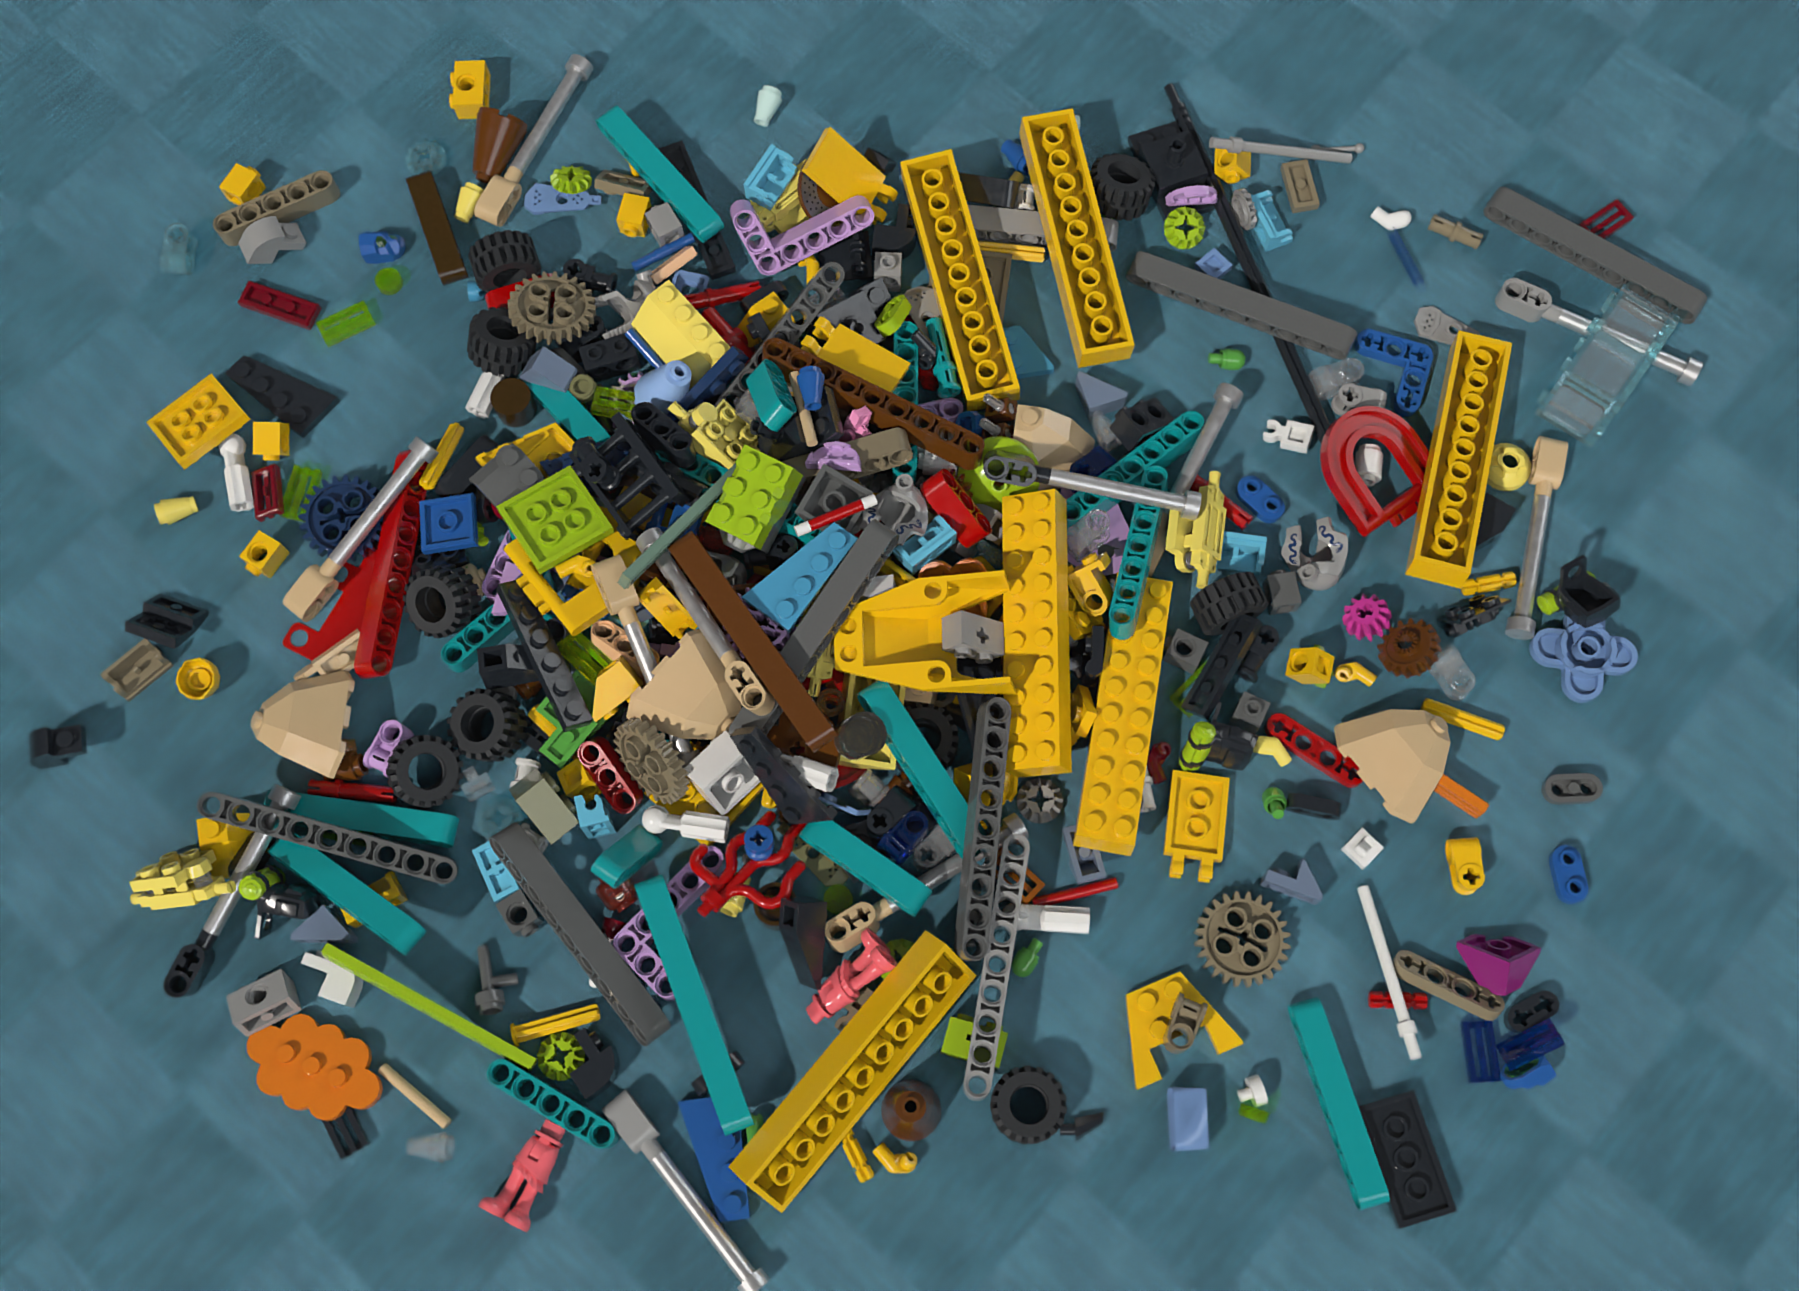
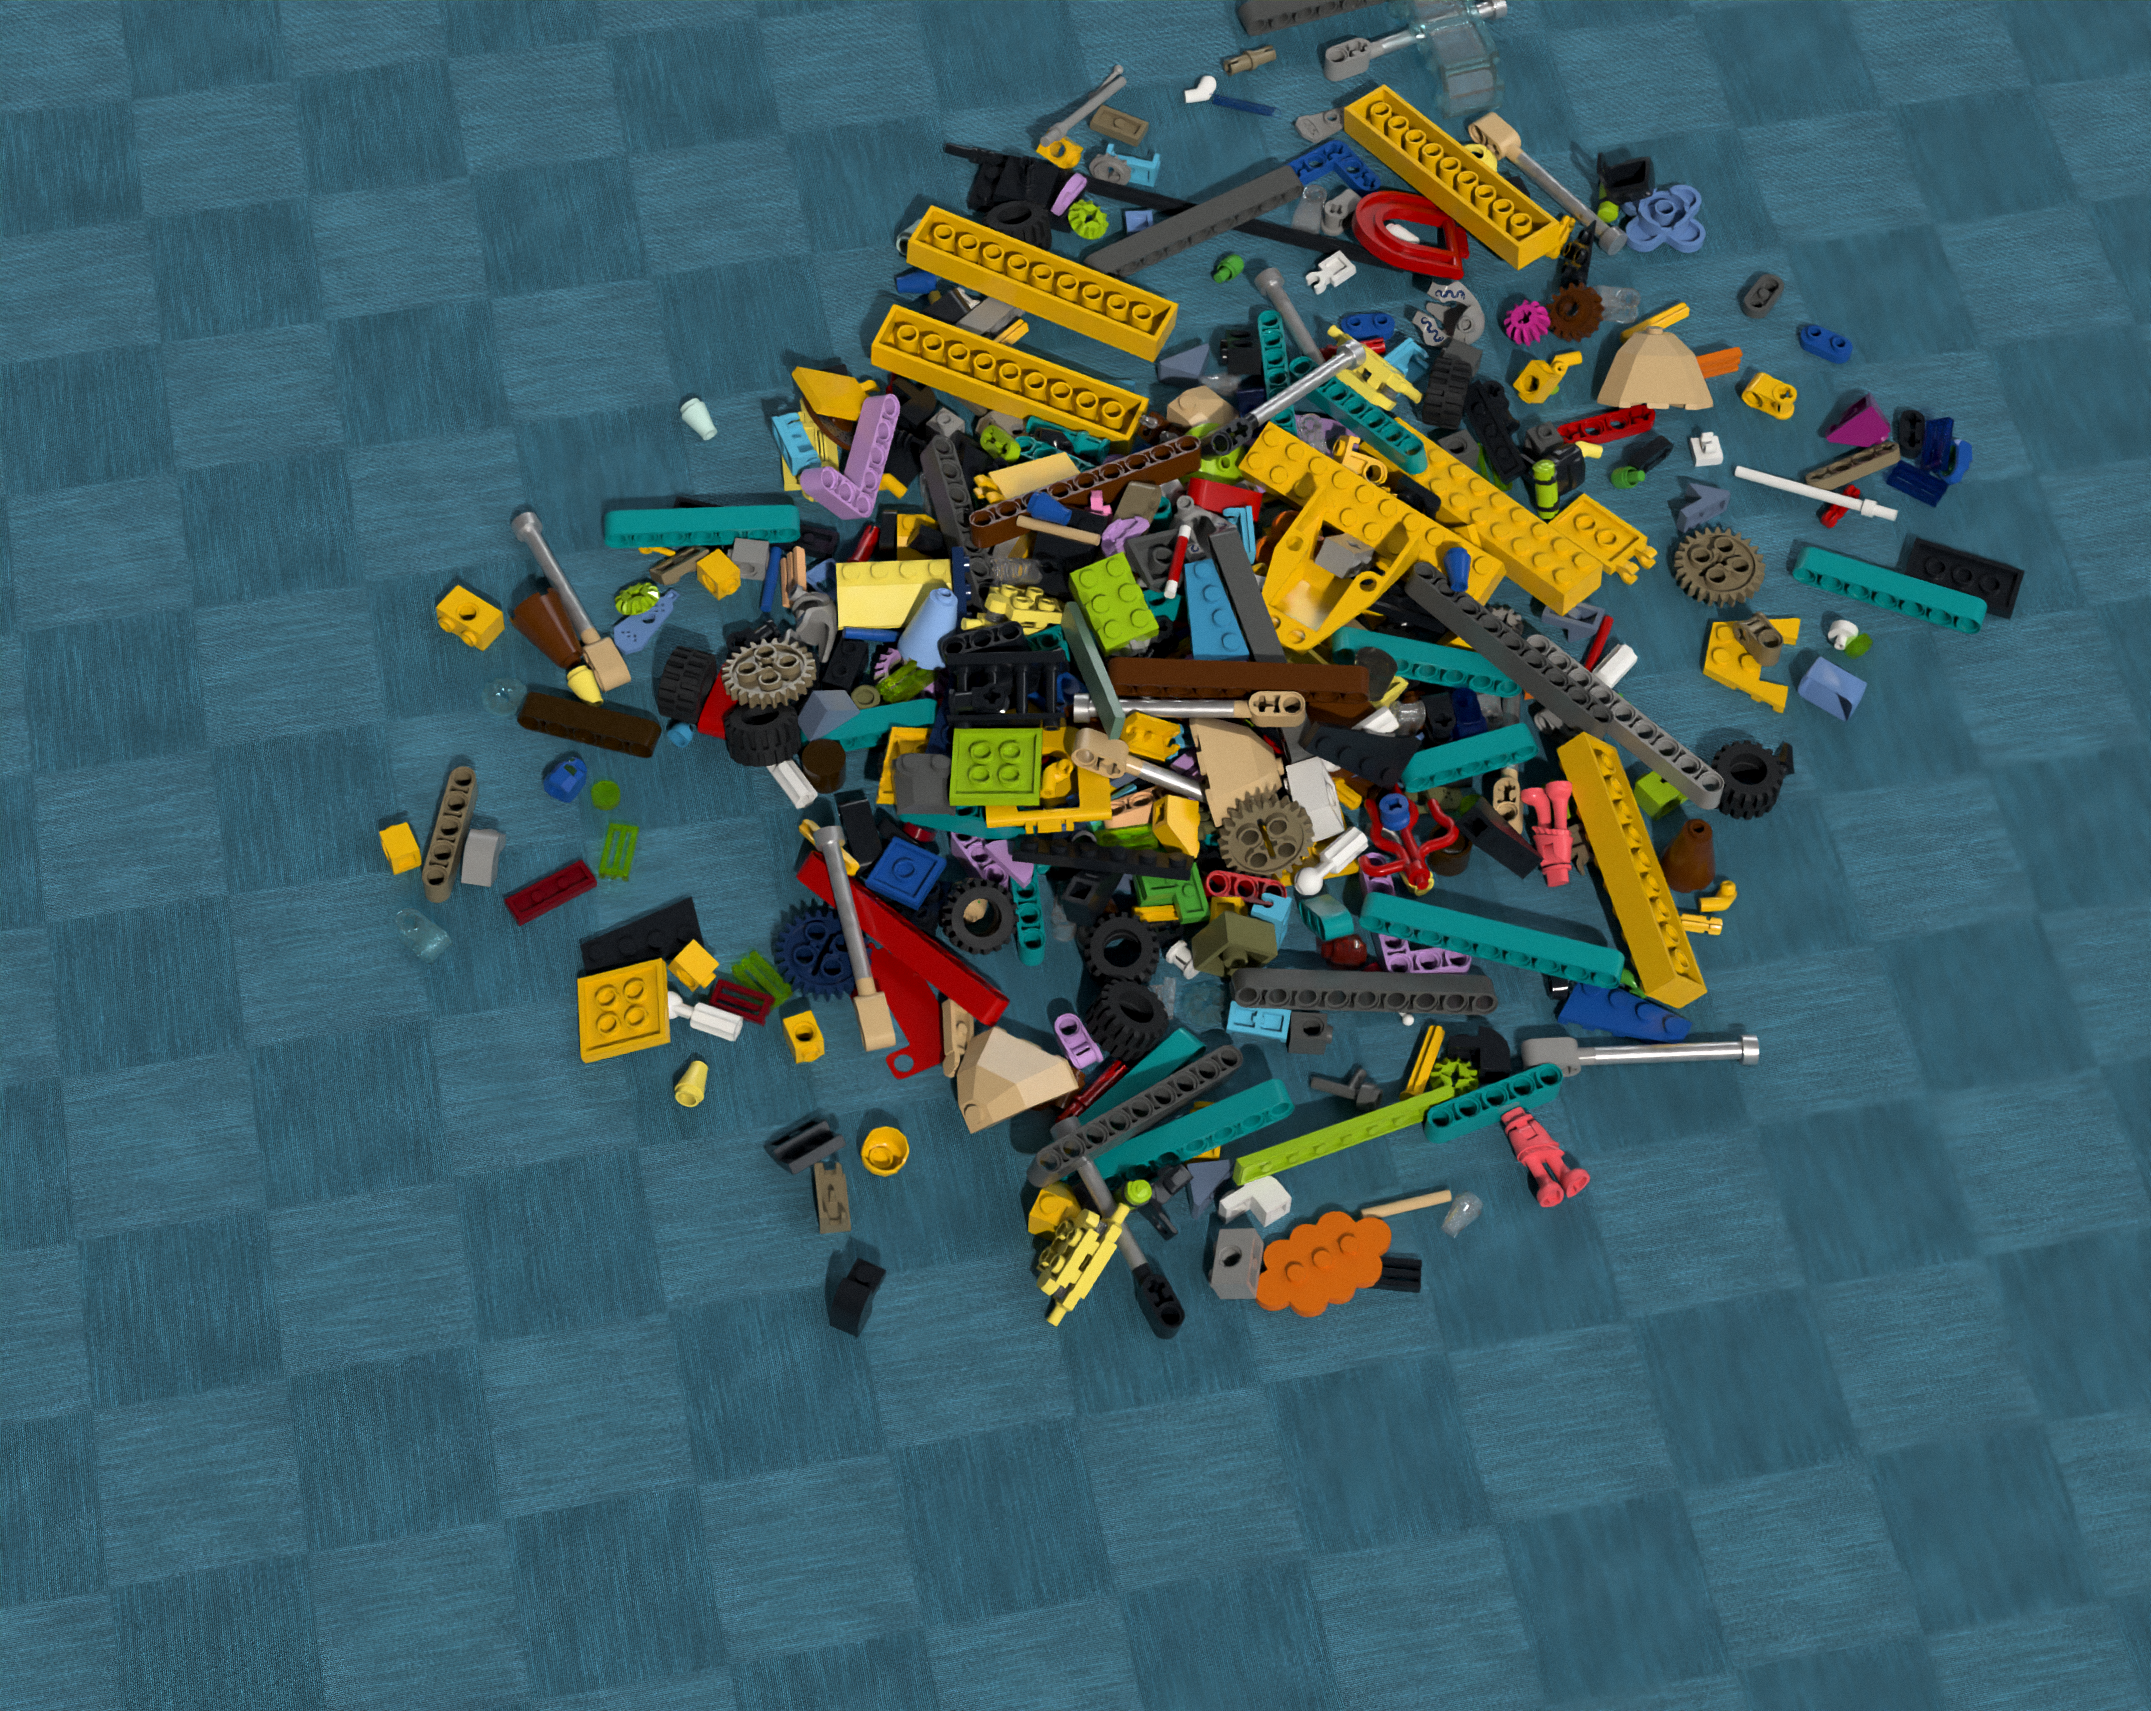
camera: 60 degrees left, 15 degrees down
teal beam [746,359,797,432] -> none
none -> blue cone [1443,547,1471,592]

